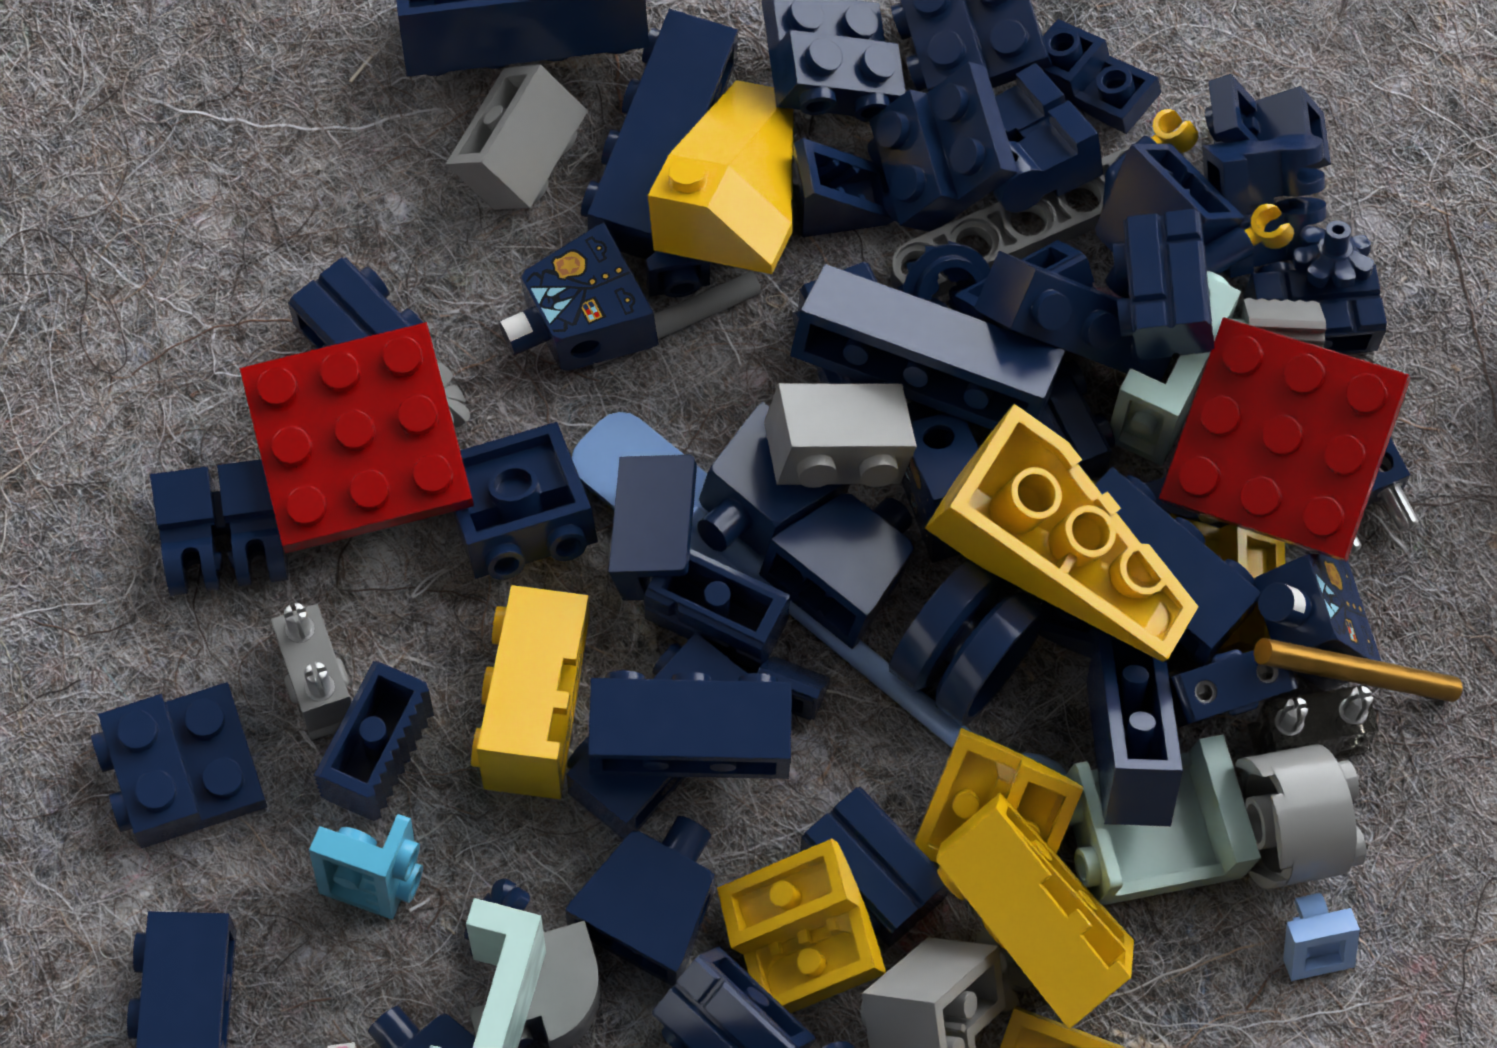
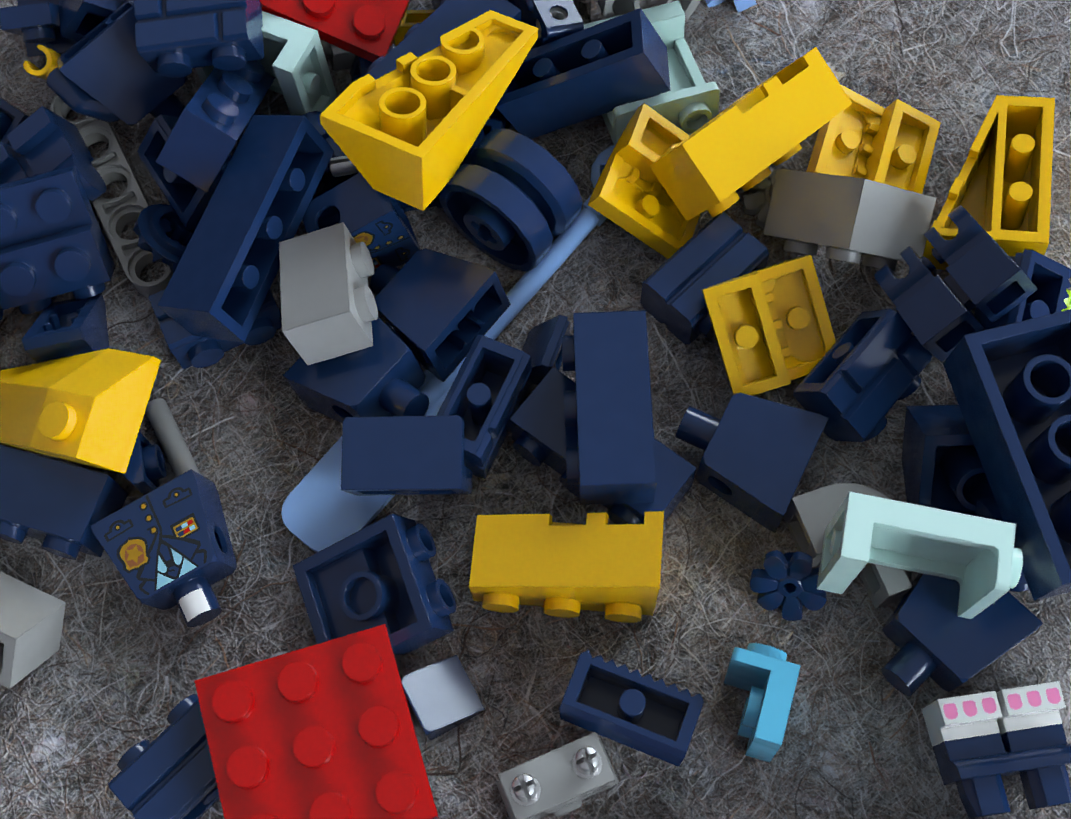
camera: 85 degrees left, 0 degrees up
none -> slope [401,655,486,741]

